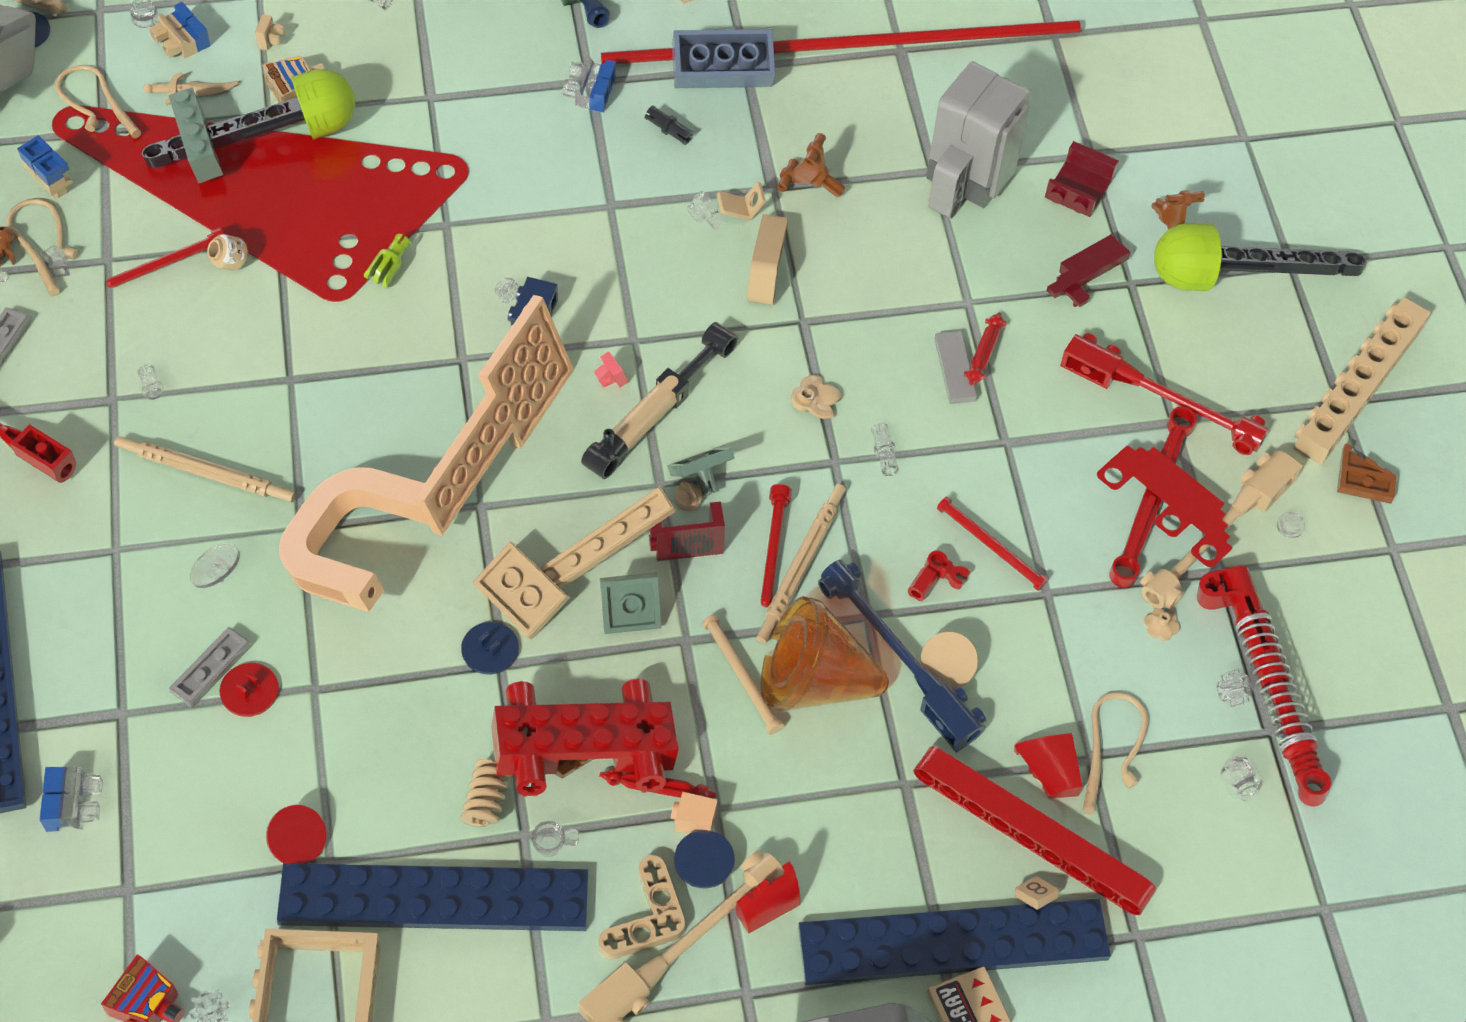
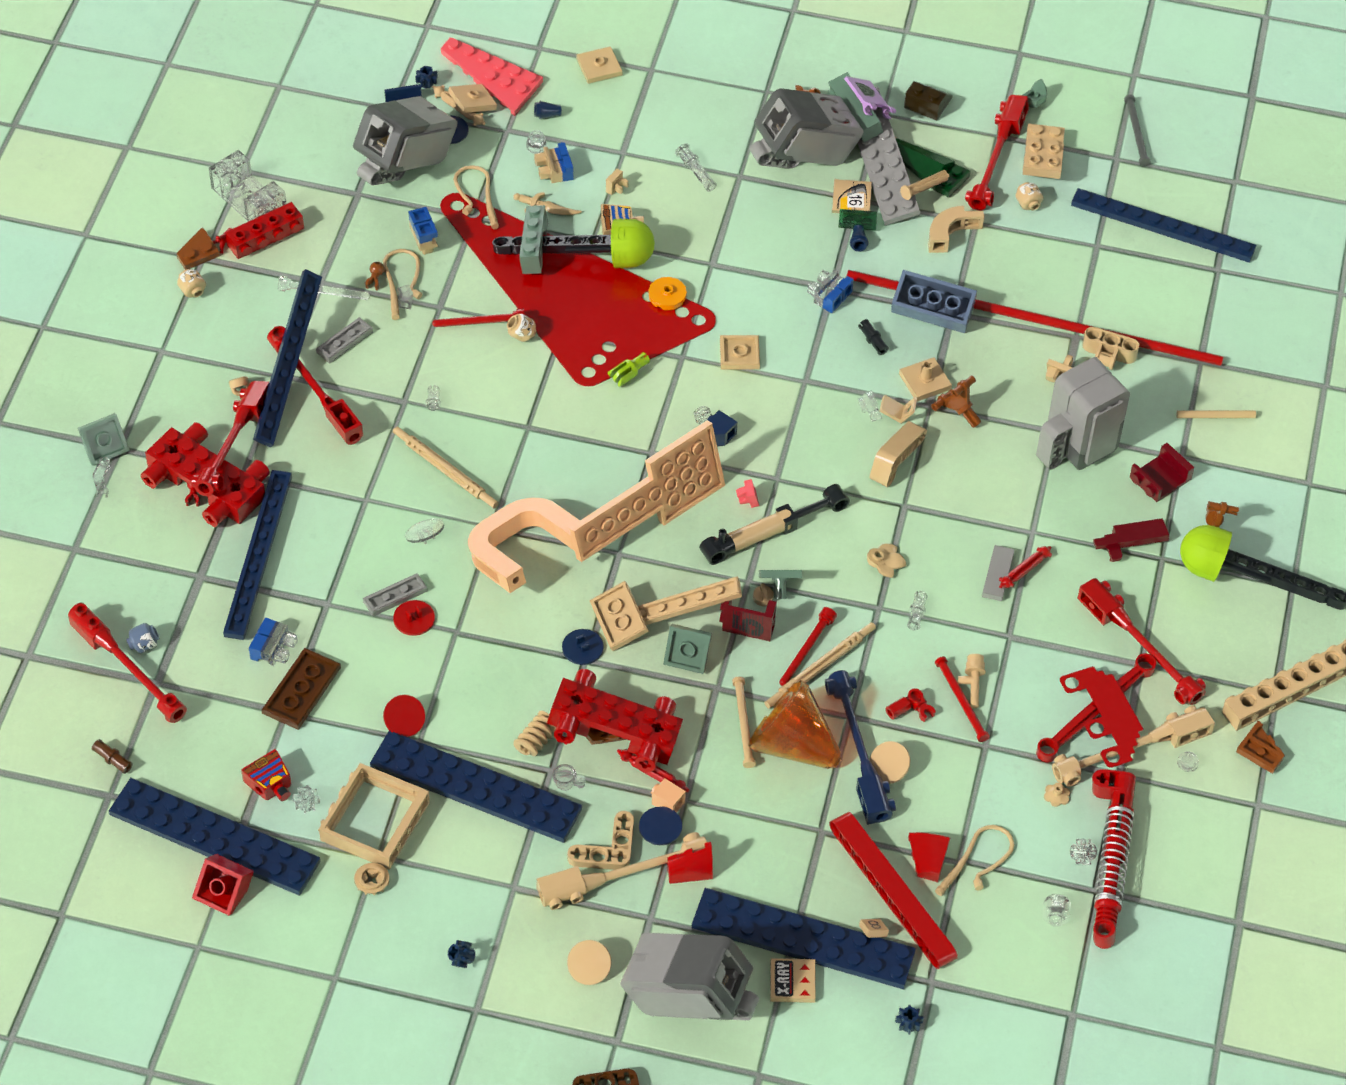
camera: 25 degrees right, 5 degrees down
none -> reddish brown tile [261,648,341,730]
none -> light orange plate [648,277,687,310]
none -> tan tile [720,335,760,370]
none -> dark blue gear [895,1005,924,1035]
none -> tan tile [899,357,952,402]
none -> tan piece [958,654,986,708]
none -> tan hips [1046,355,1073,382]
none -> tan piece [1082,327,1139,370]
none -> tan bar [1176,410,1256,418]

